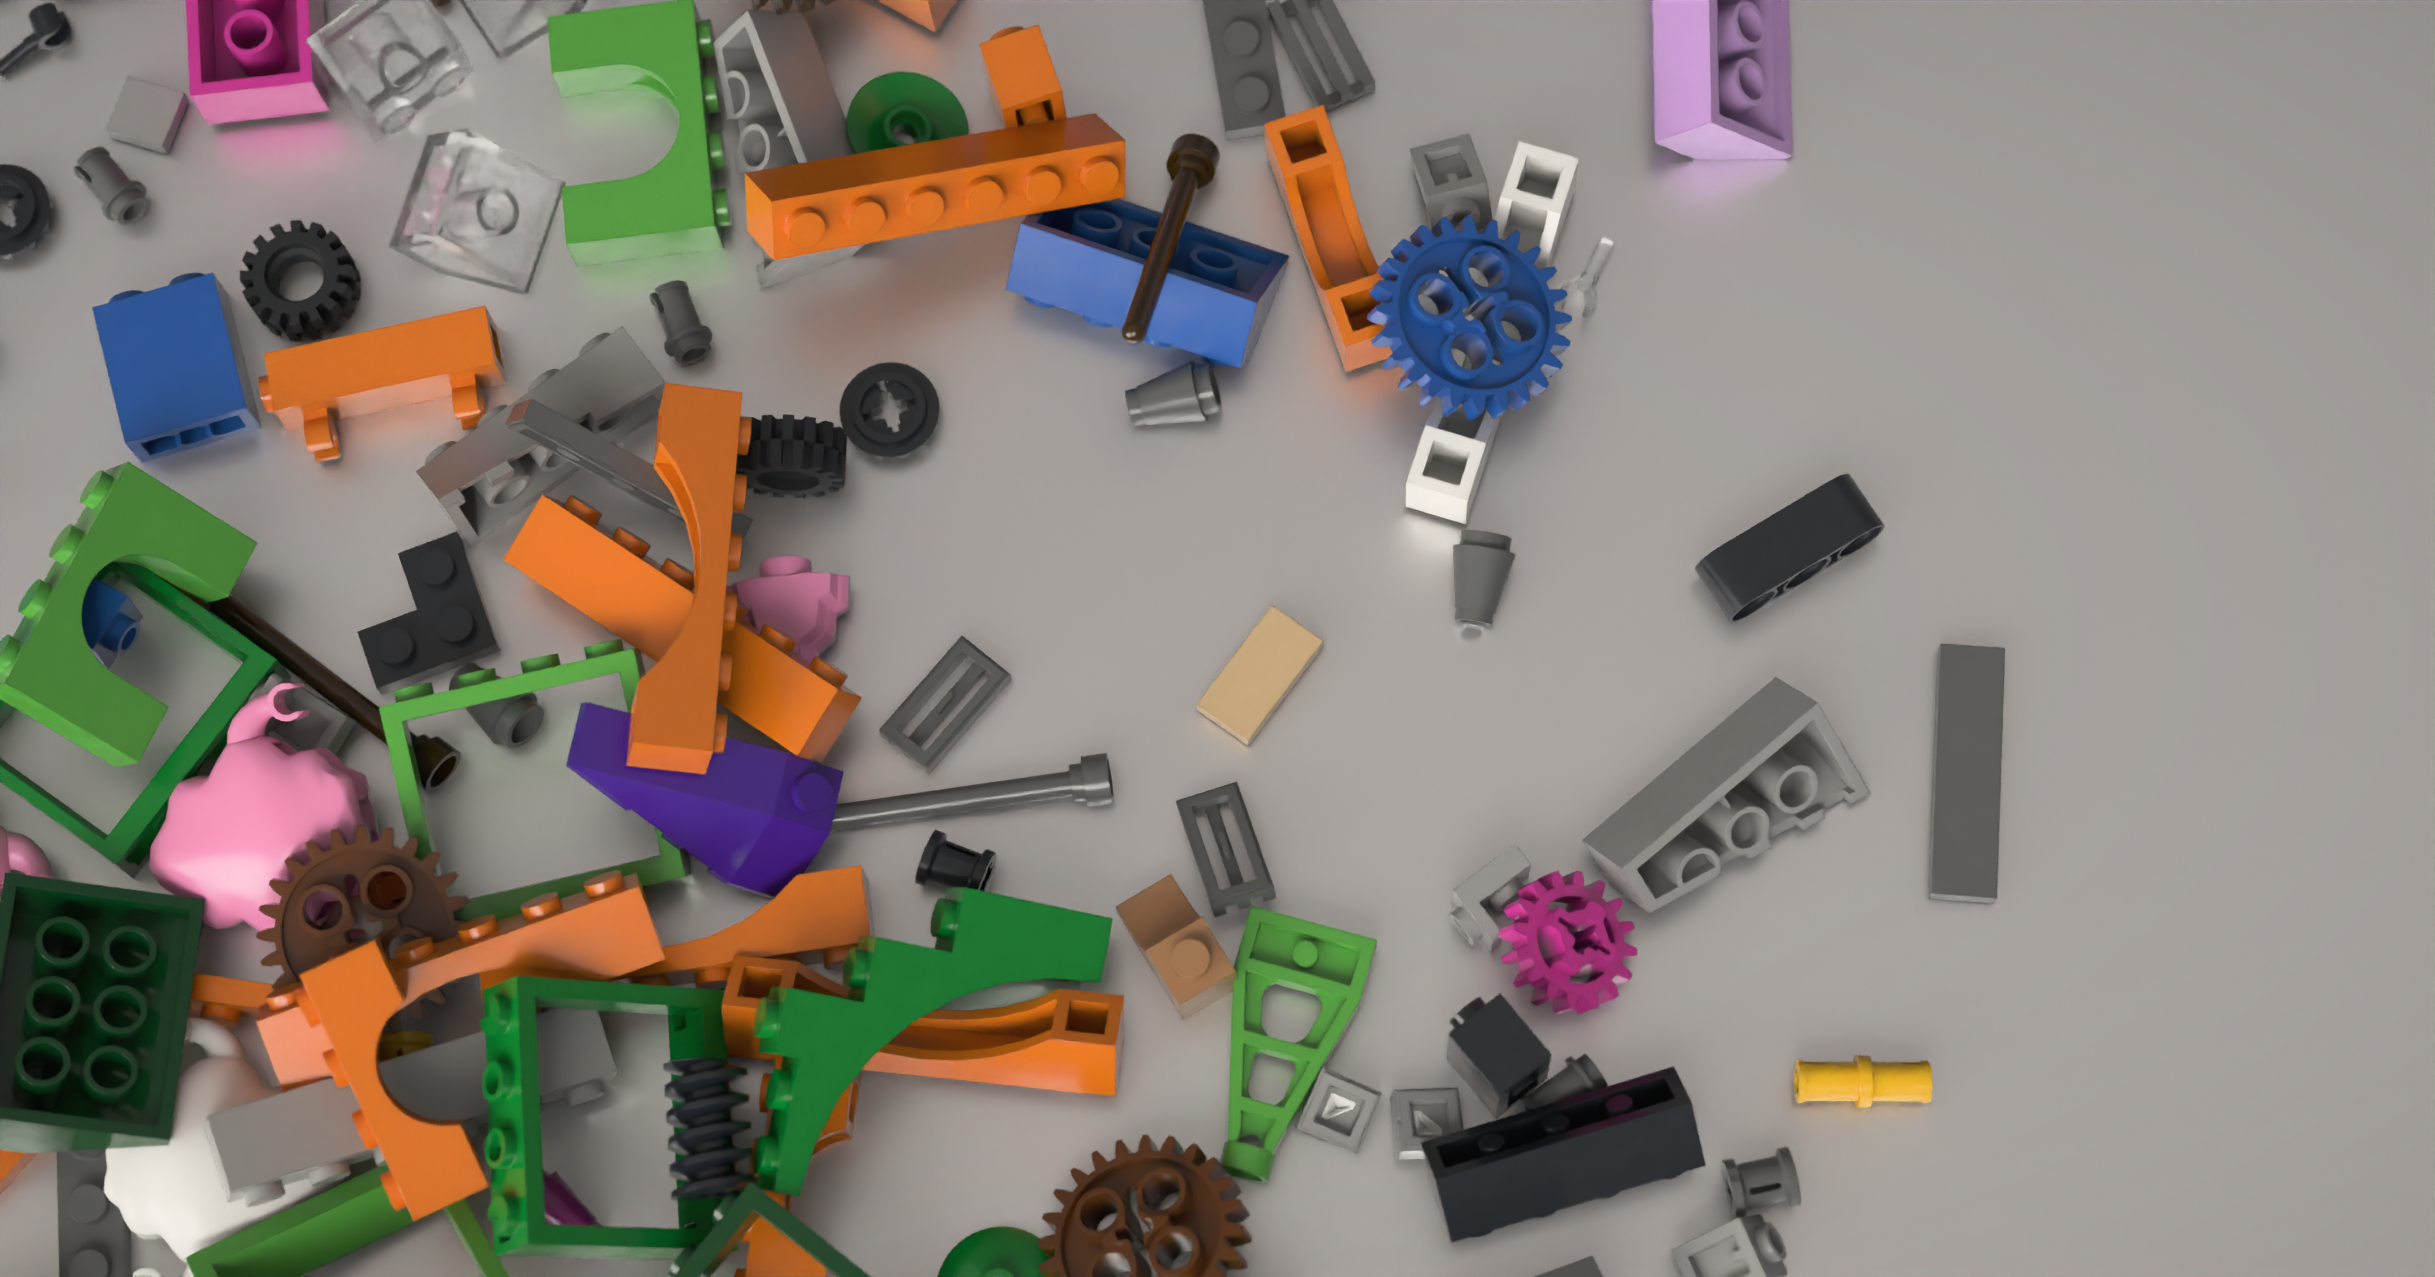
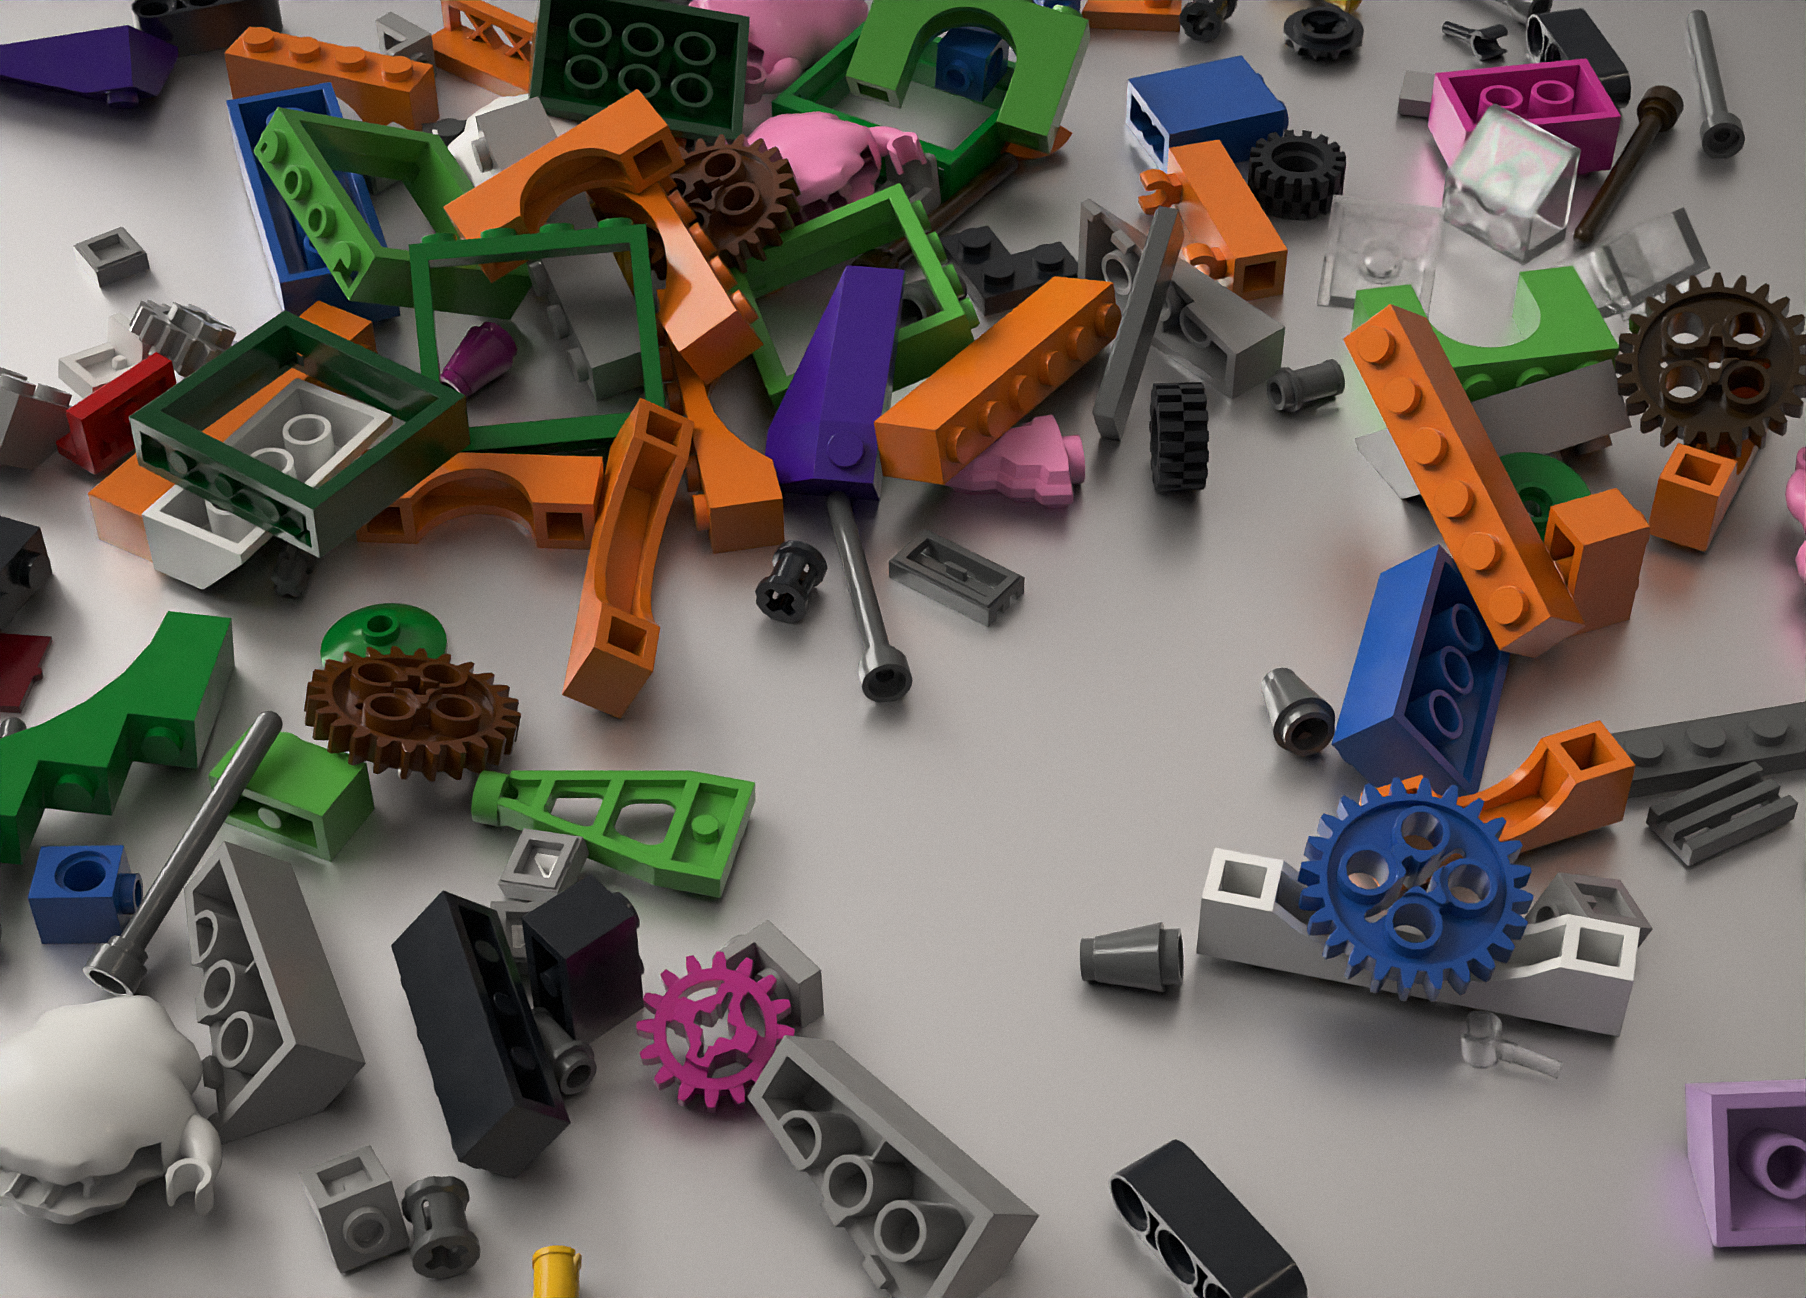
camera: 80 degrees right, 30 degrees down
dark grey pin [74,147,149,225] -> none
orange arch [626,383,752,774] -> none
black piece [663,1058,755,1201] -> none
green arch [753,887,1113,1197] -> none
black gear [839,362,940,461] -> none
medium nougat arch [1116,874,1237,1020] -> none
dark brown piece [1121,134,1220,344] -> none
dark grey tile [1176,782,1276,918] -> none
tan tile [1196,605,1324,746] -> none

